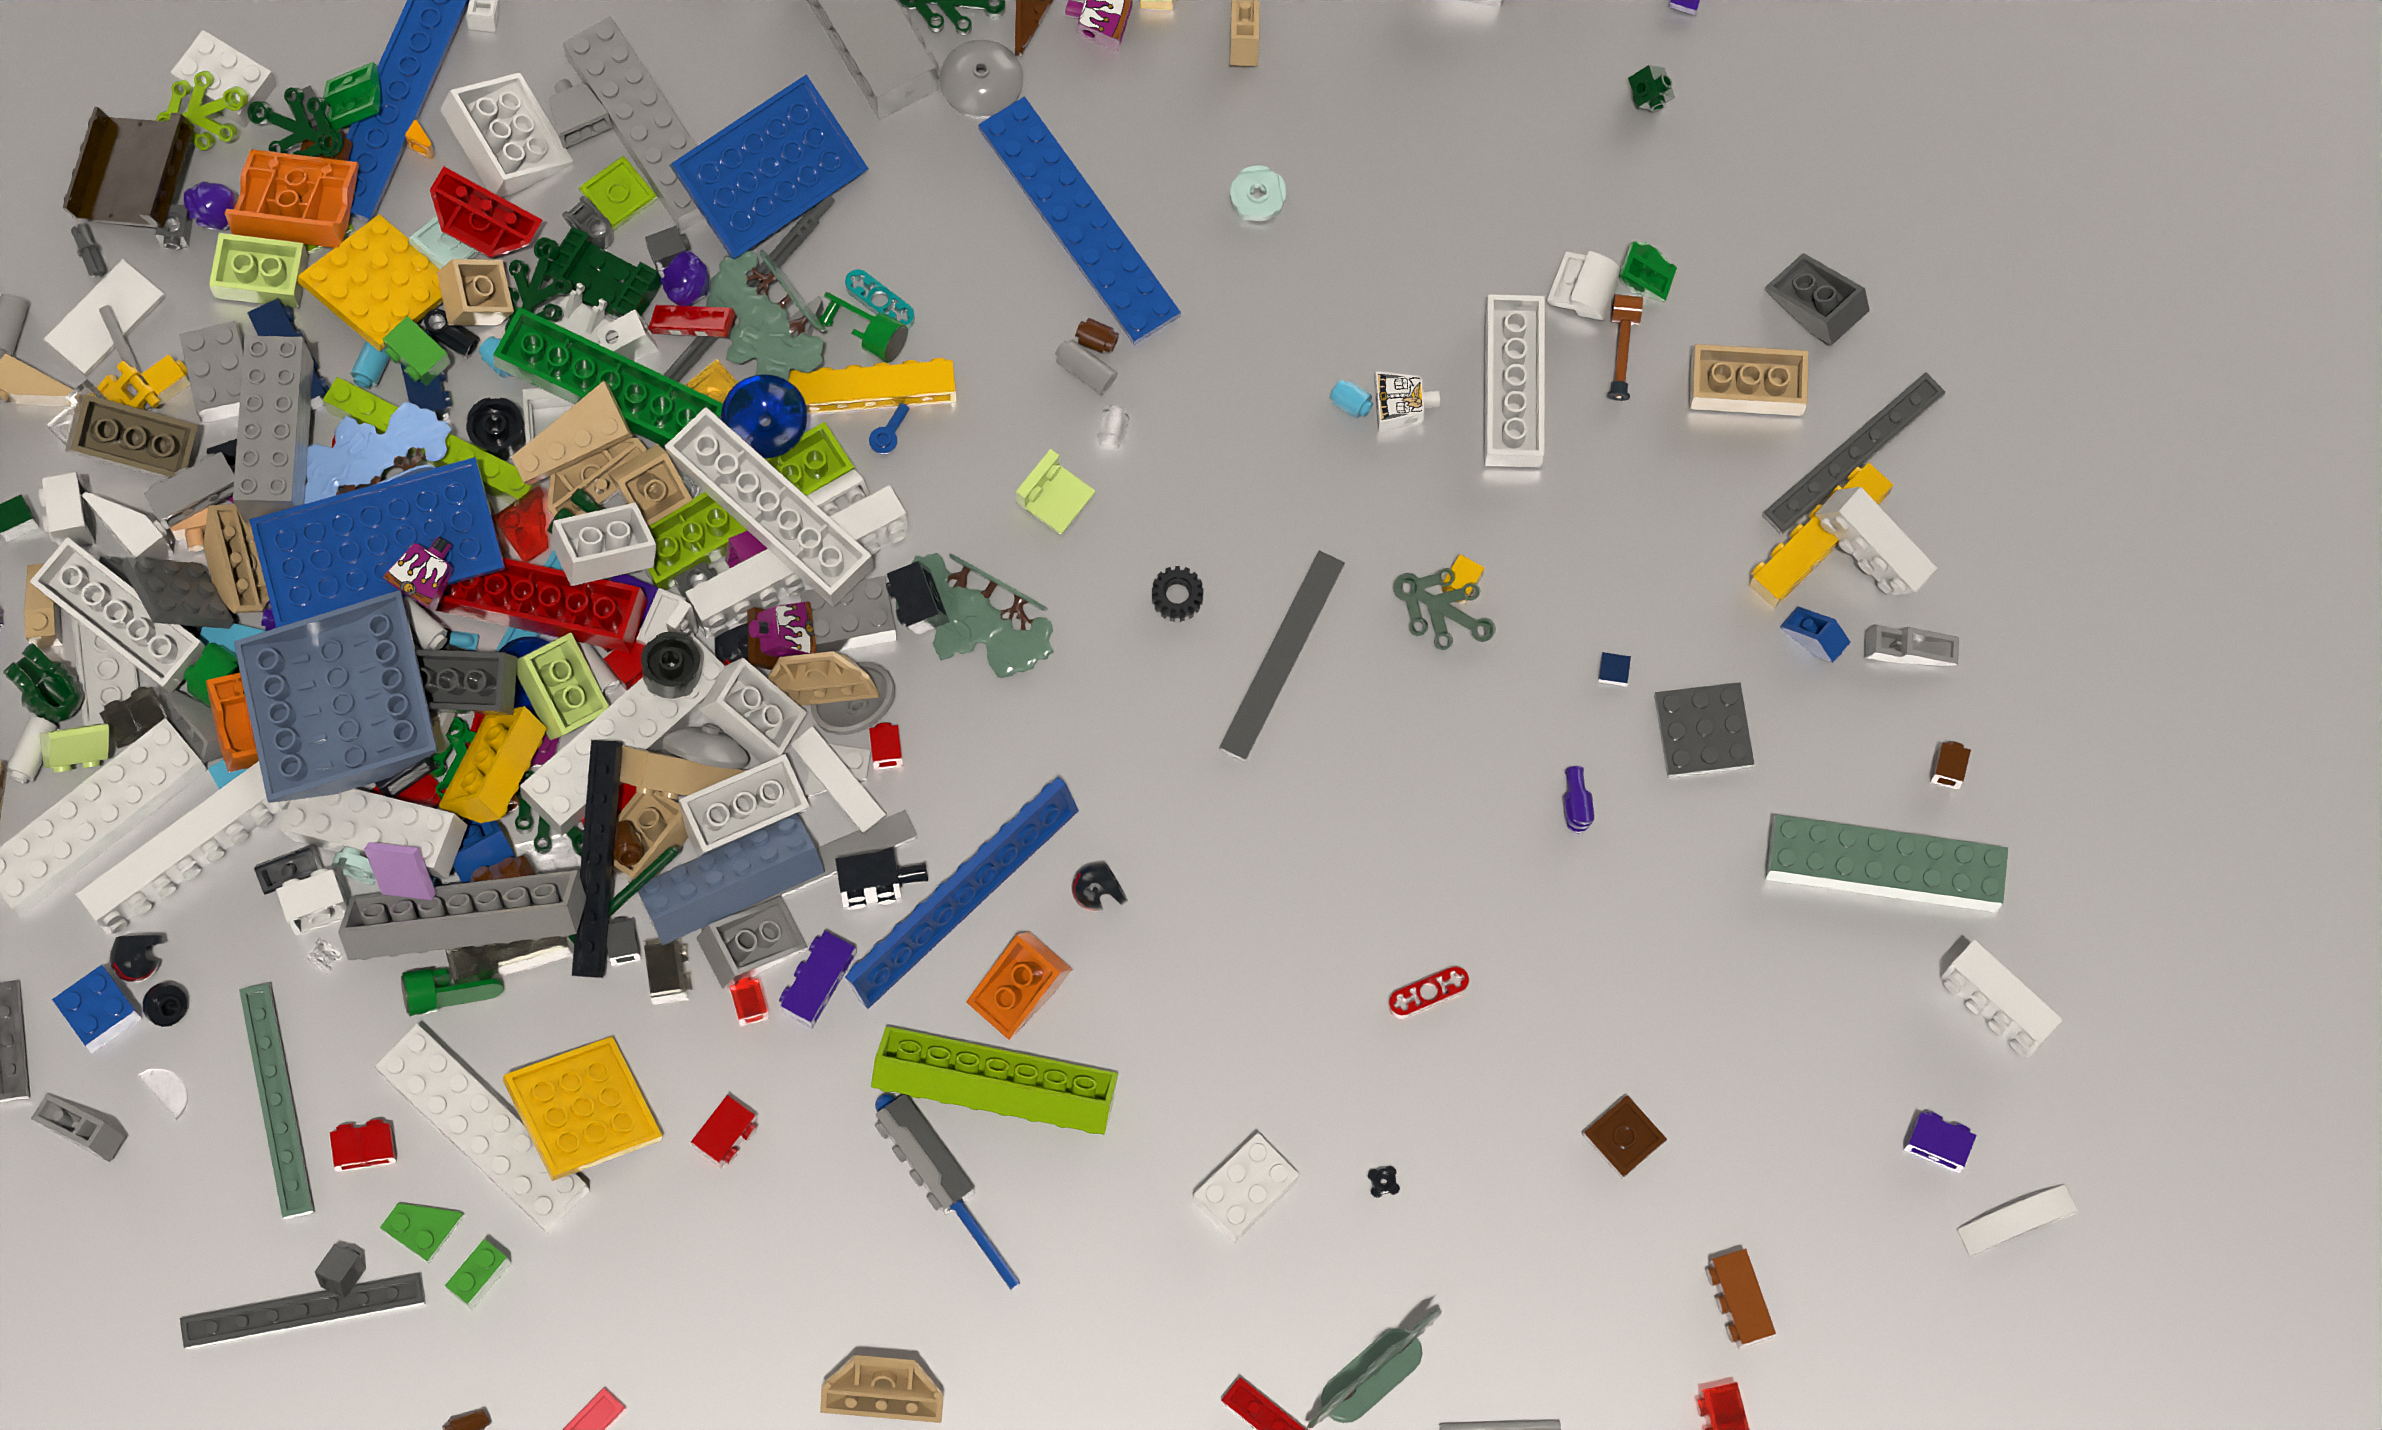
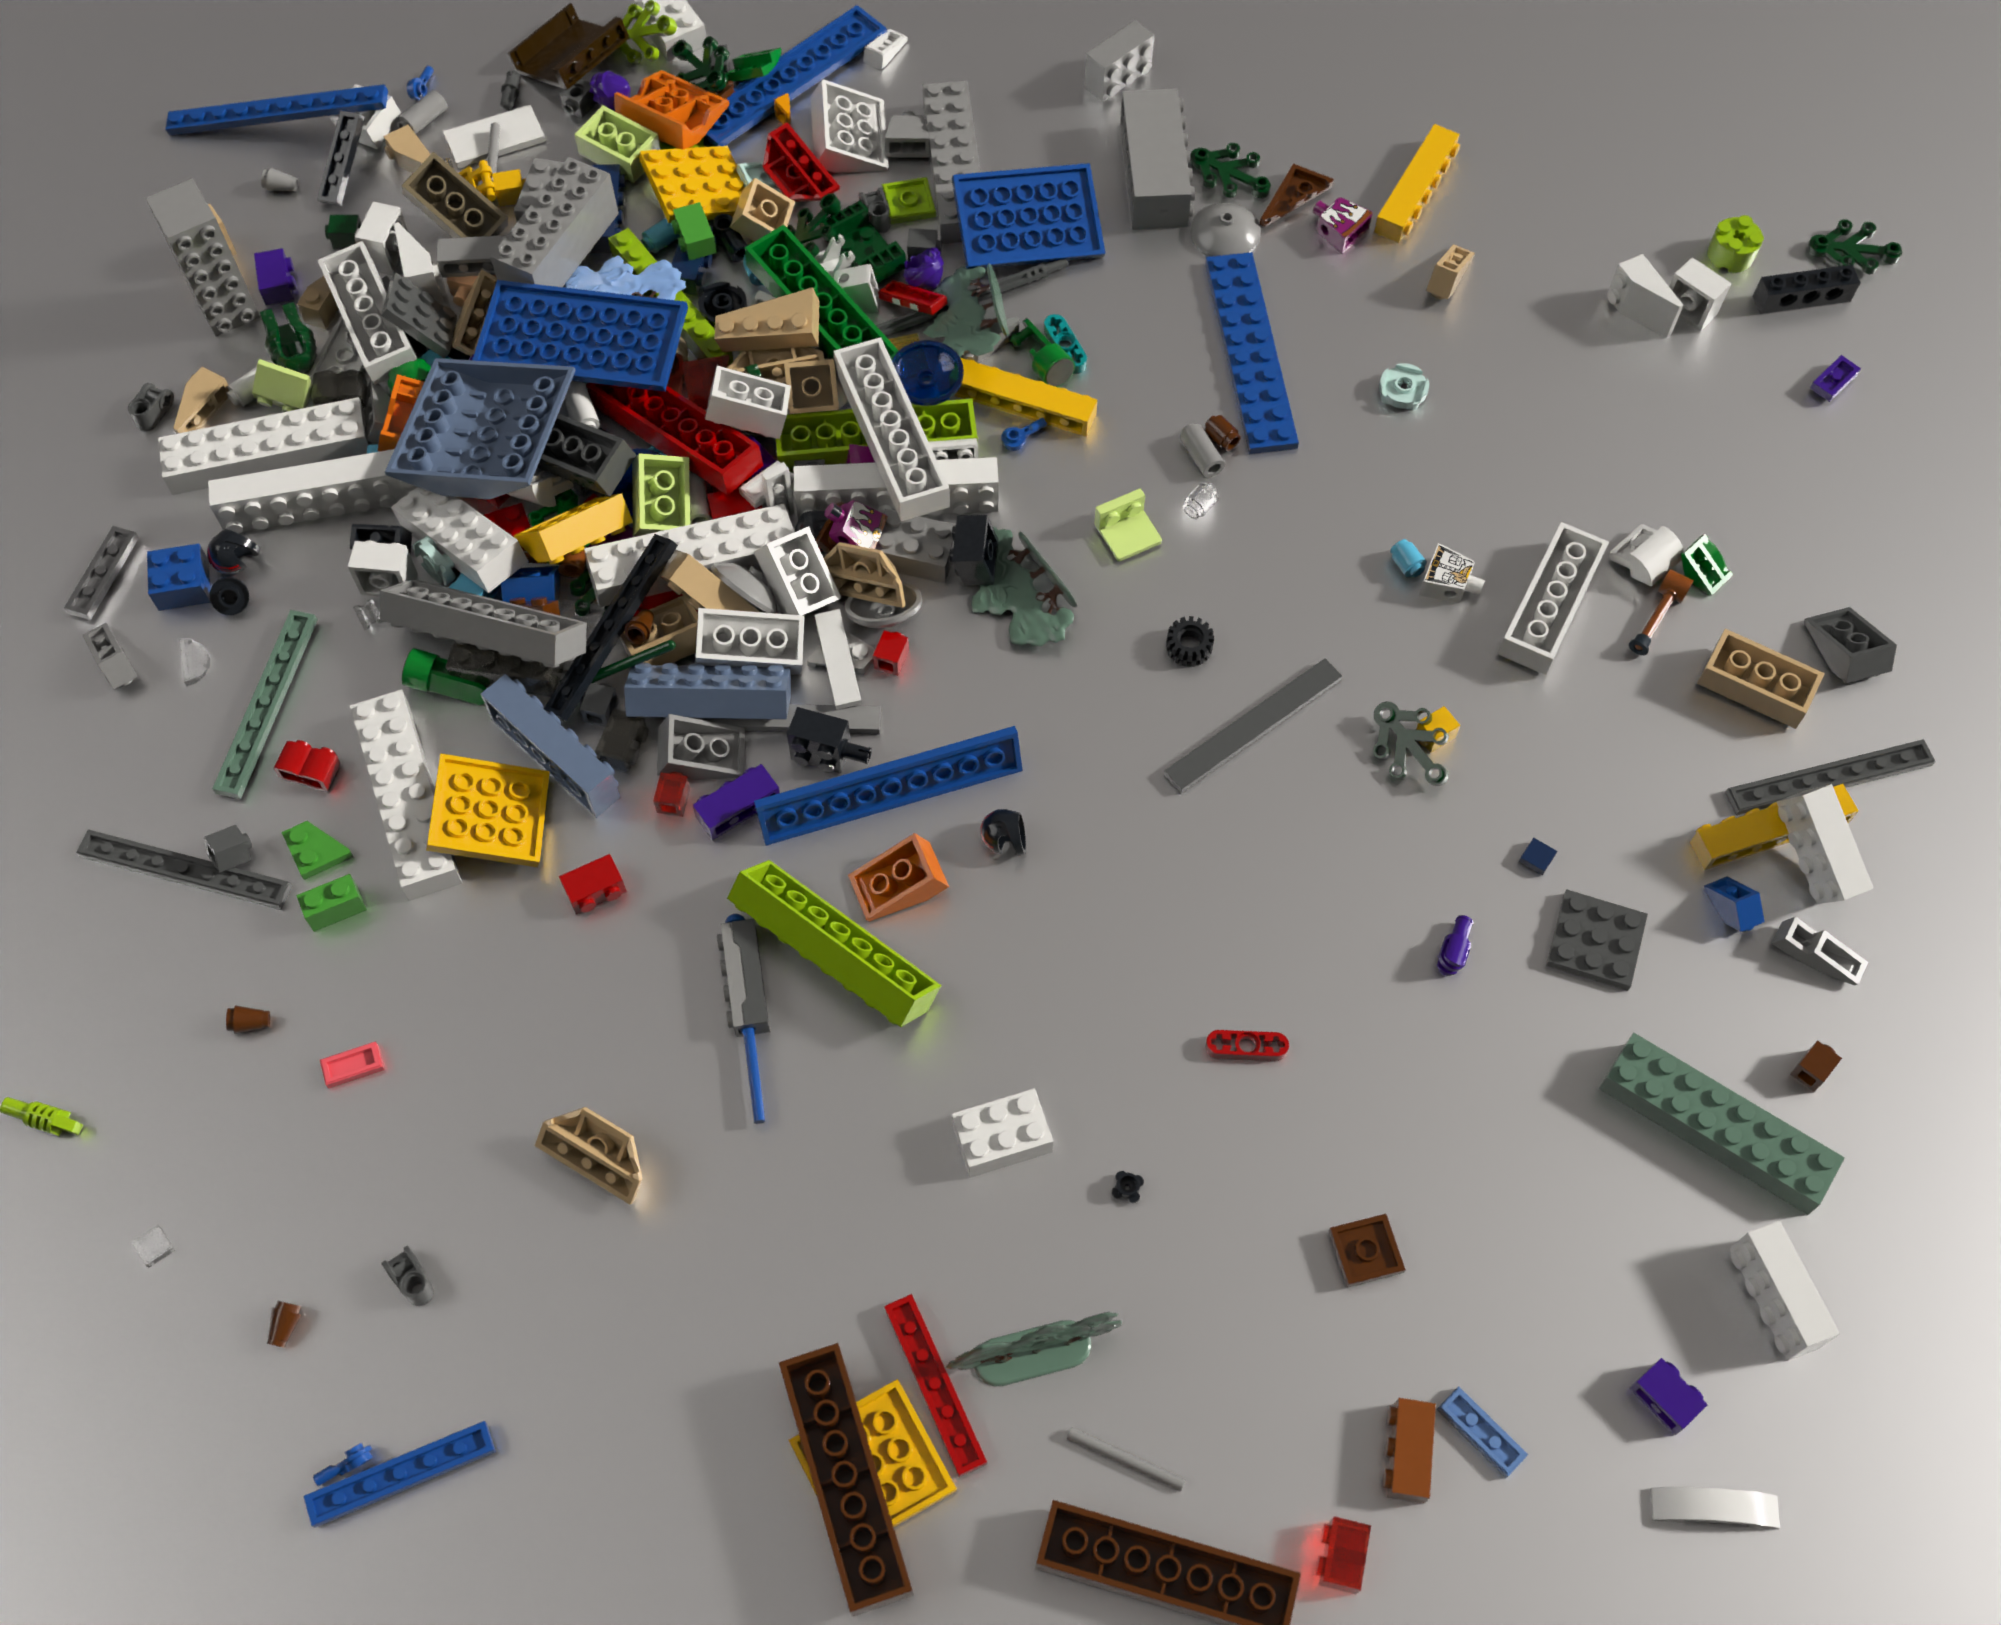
camera: 30 degrees right, 10 degrees down
lavender tile [364,842,436,900] -> none
black tile [374,756,437,798] -> none
torso [383,537,453,612] -> none
pearl dark grey brick [641,631,701,699] -> none
dark green brick [1628,65,1675,111] -> none
none -> sand blue brick [481,674,621,818]
none -> medium blue tile [1436,1386,1529,1478]

